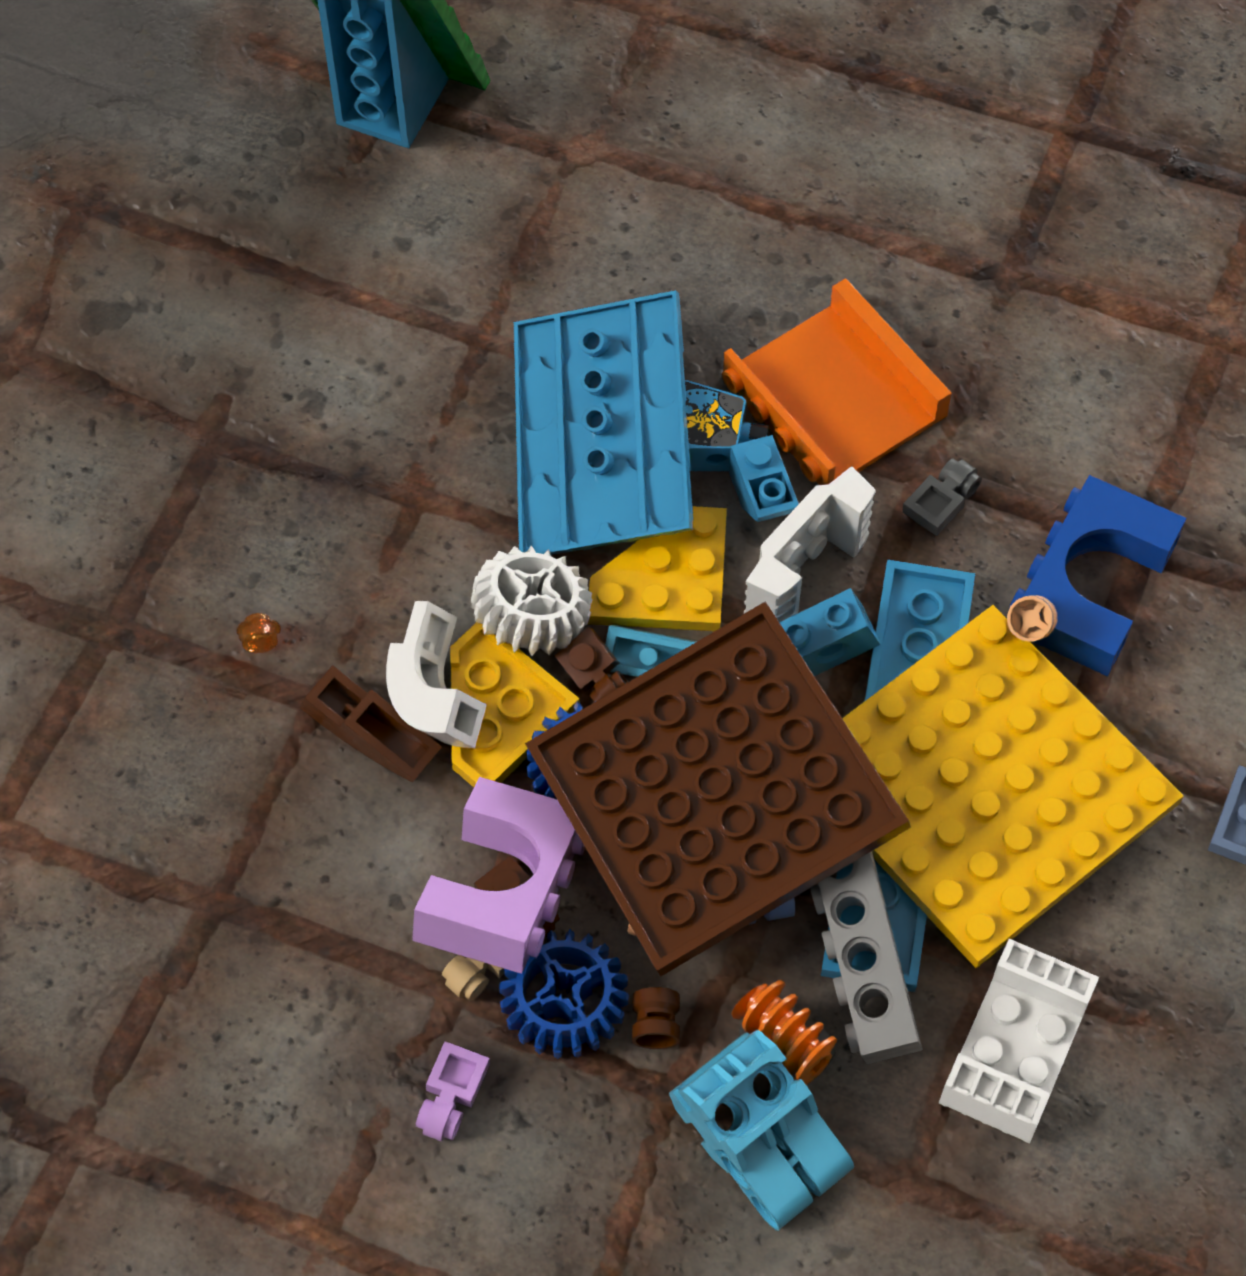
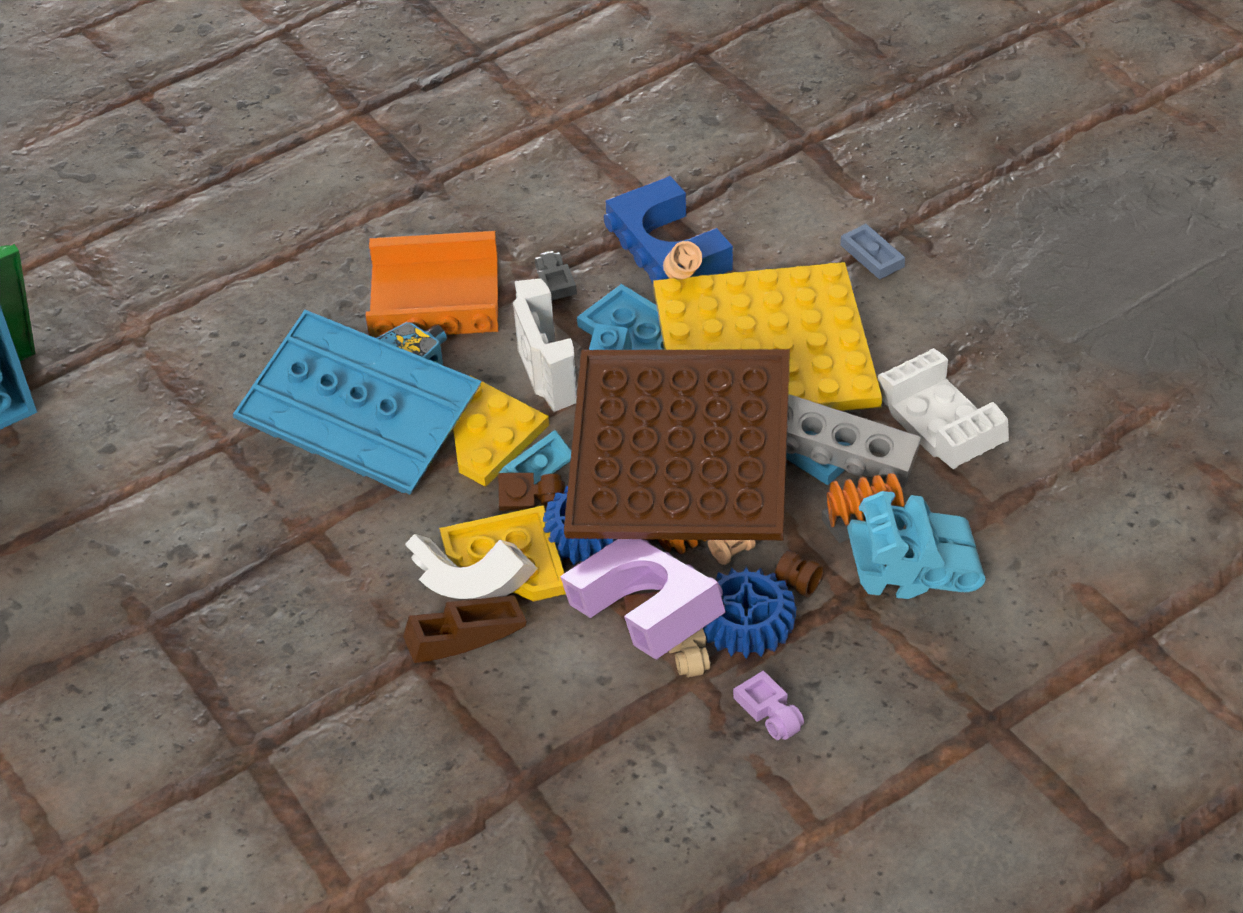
camera: 55 degrees left, 15 degrees down
clear orange plate [236,613,281,653] -> none
white gear [471,545,592,656] -> none
dark azure slope [729,435,799,522] -> none

